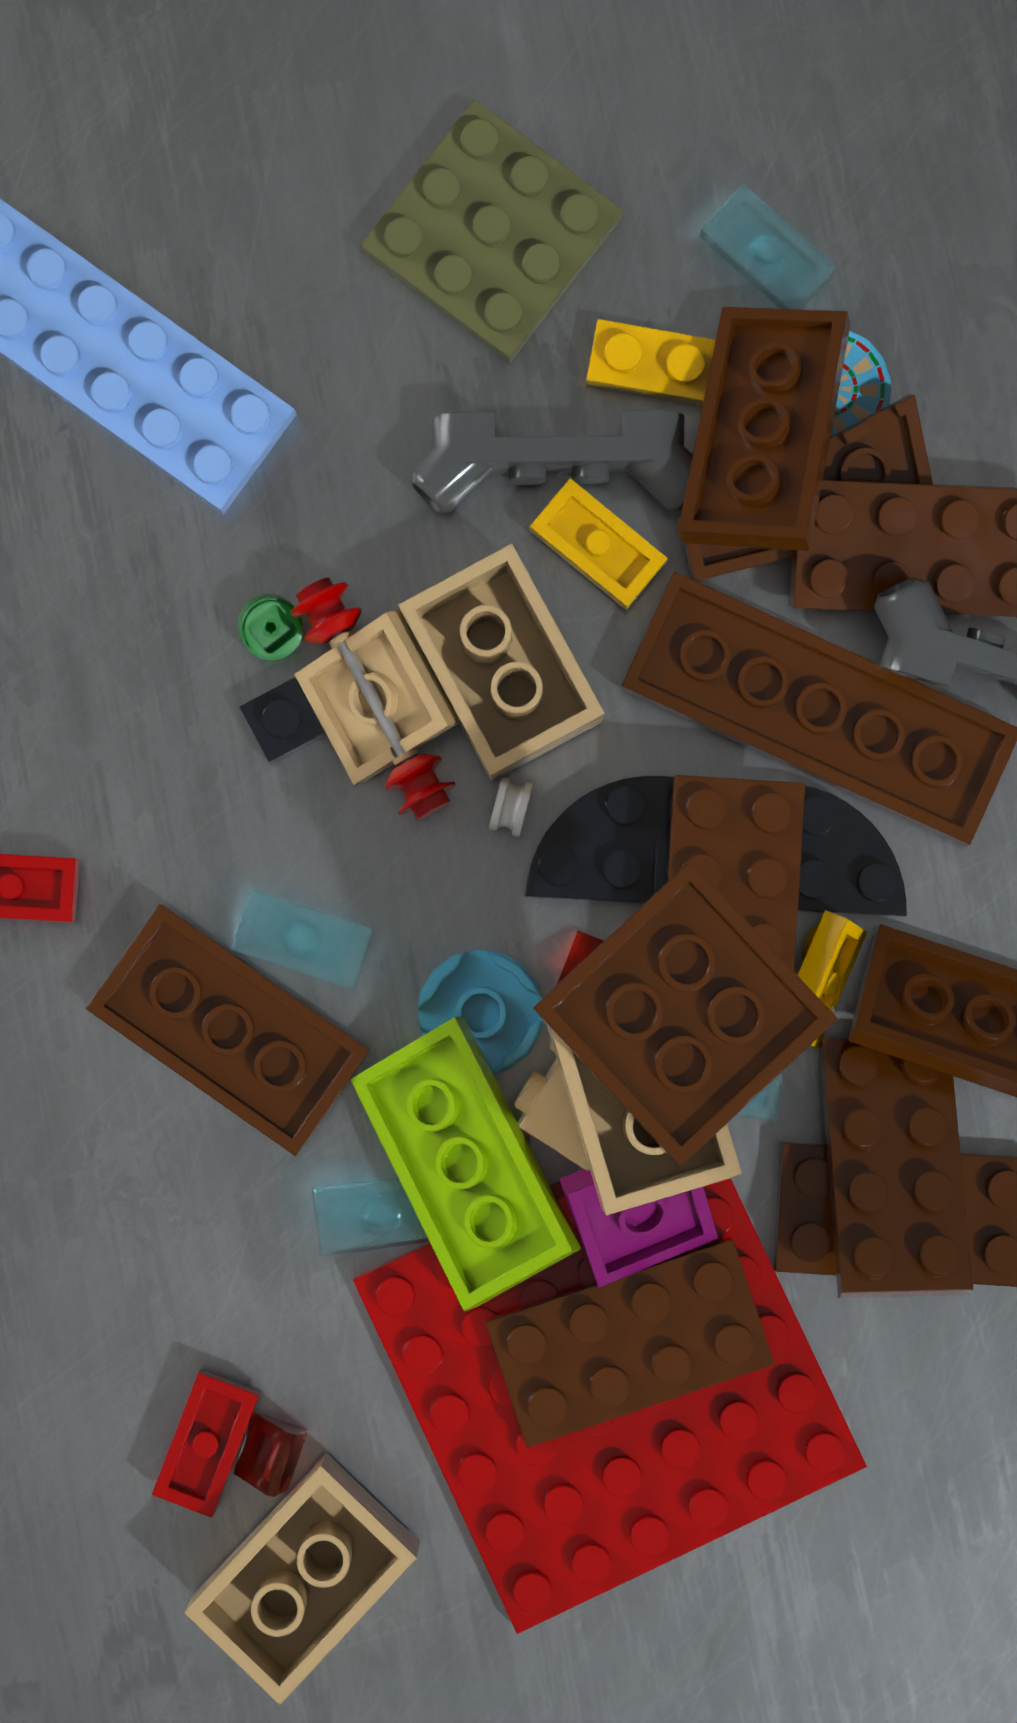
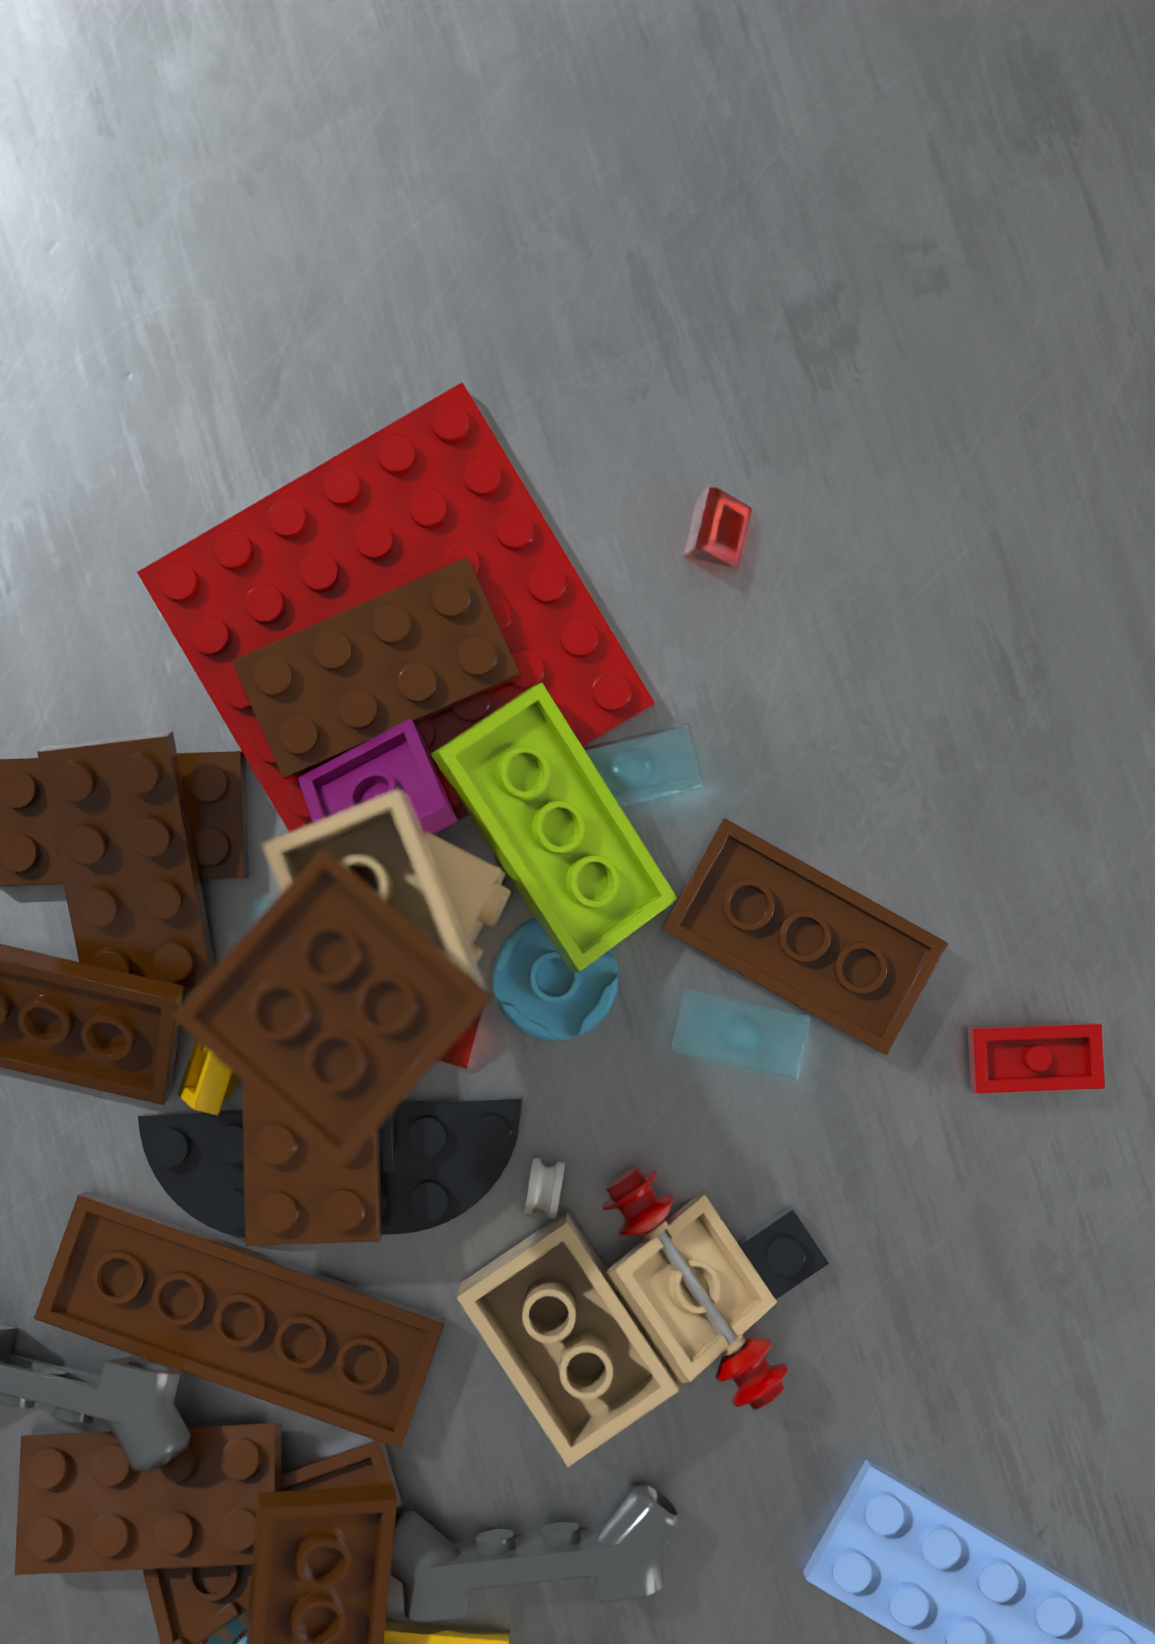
camera: 175 degrees right, 0 degrees up
red plate [152,1369,261,1518] -> none
tan brick [184,1453,420,1705] -> none
green tile [237,594,303,660] -> none
yellow plate [529,478,668,610] -> none

